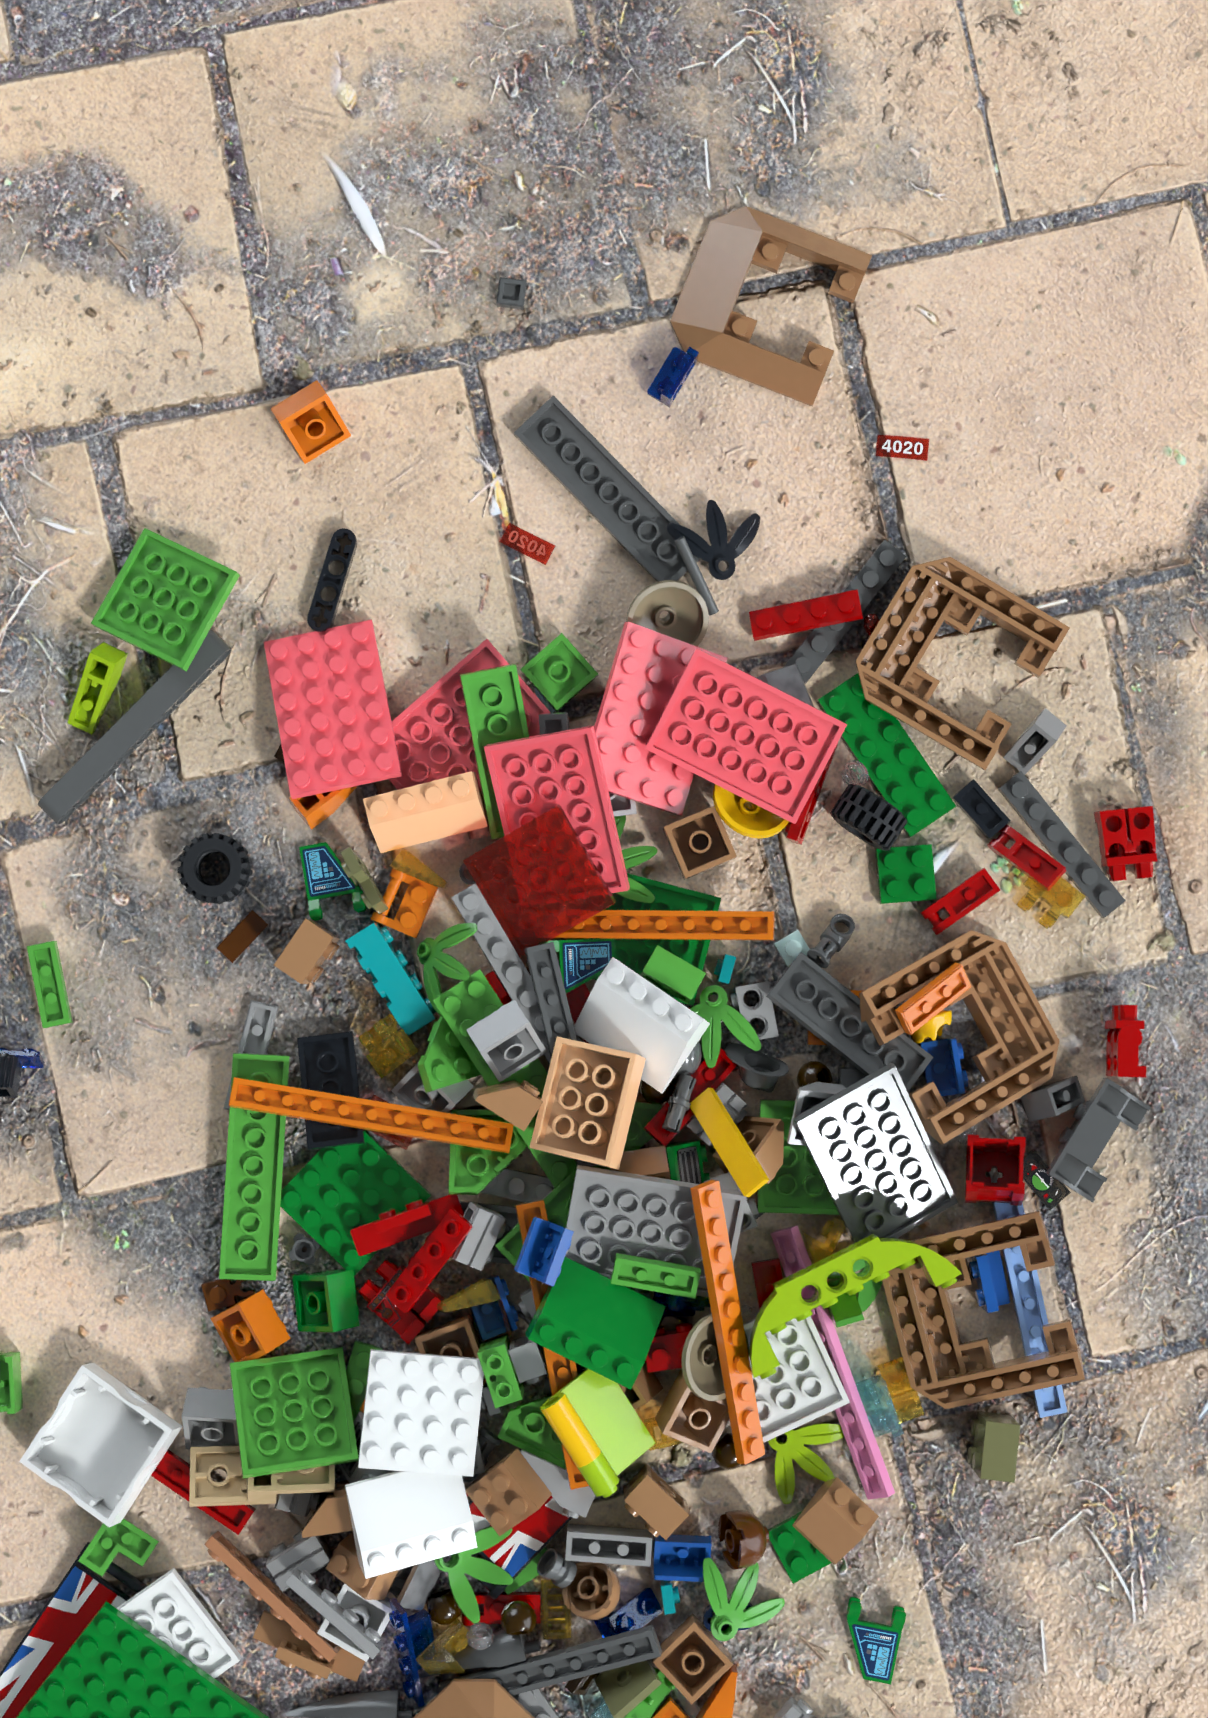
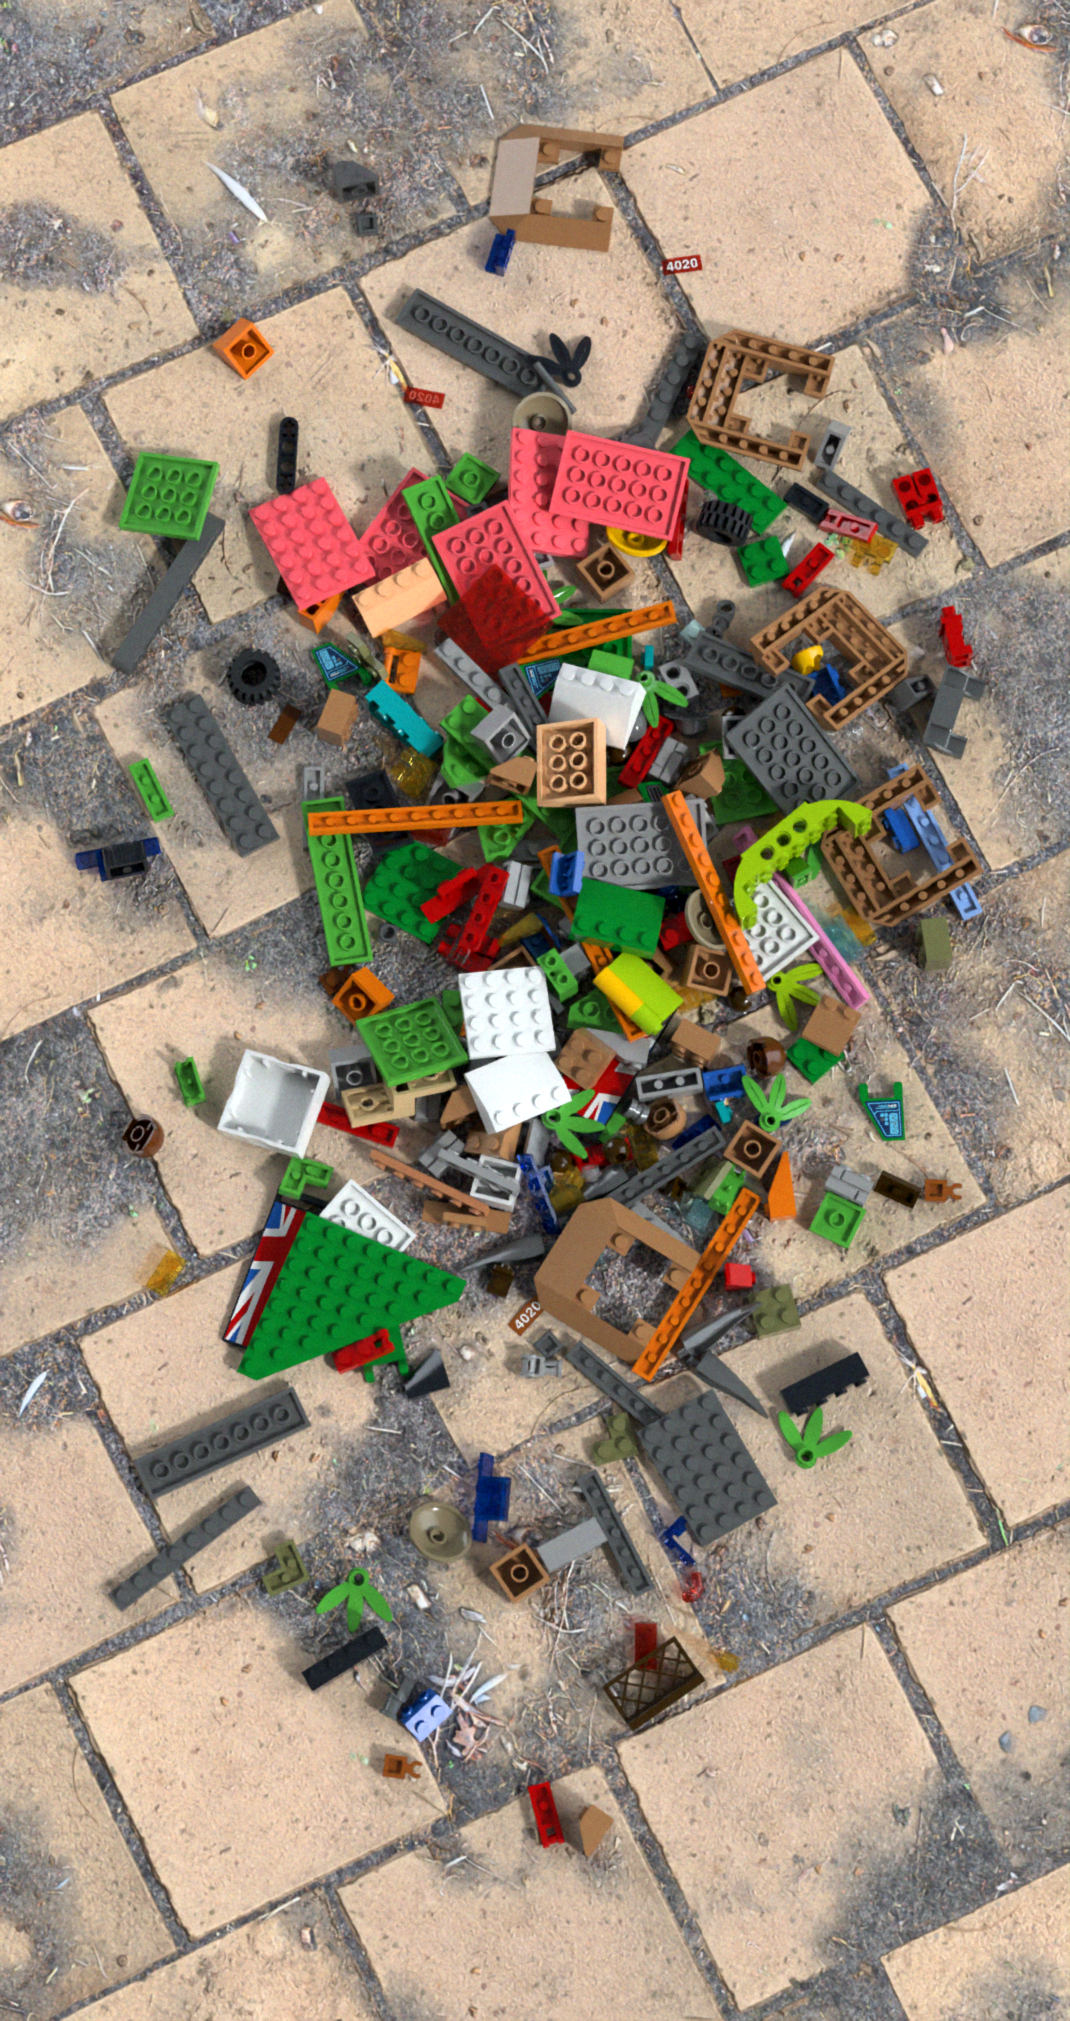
camera: 10 degrees left, 10 degrees down
lime slope [67,642,128,735] -> none
green slope [292,1270,360,1332] -> none
bright green plant [417,923,477,1015] -> none
bright green plate [611,1253,701,1299] -> none
dark grey pin [662,1074,696,1133] -> none
yellow tile [690,1087,769,1197] -> none
red plate [749,589,863,641] -> none
orange tile [895,962,972,1035] -> none
red container [965,1134,1026,1206] -> none
tile [1023,1149,1071,1211] -> none
none -> dark grey plate [163,694,280,858]
none -> flat silver slope [332,160,380,204]

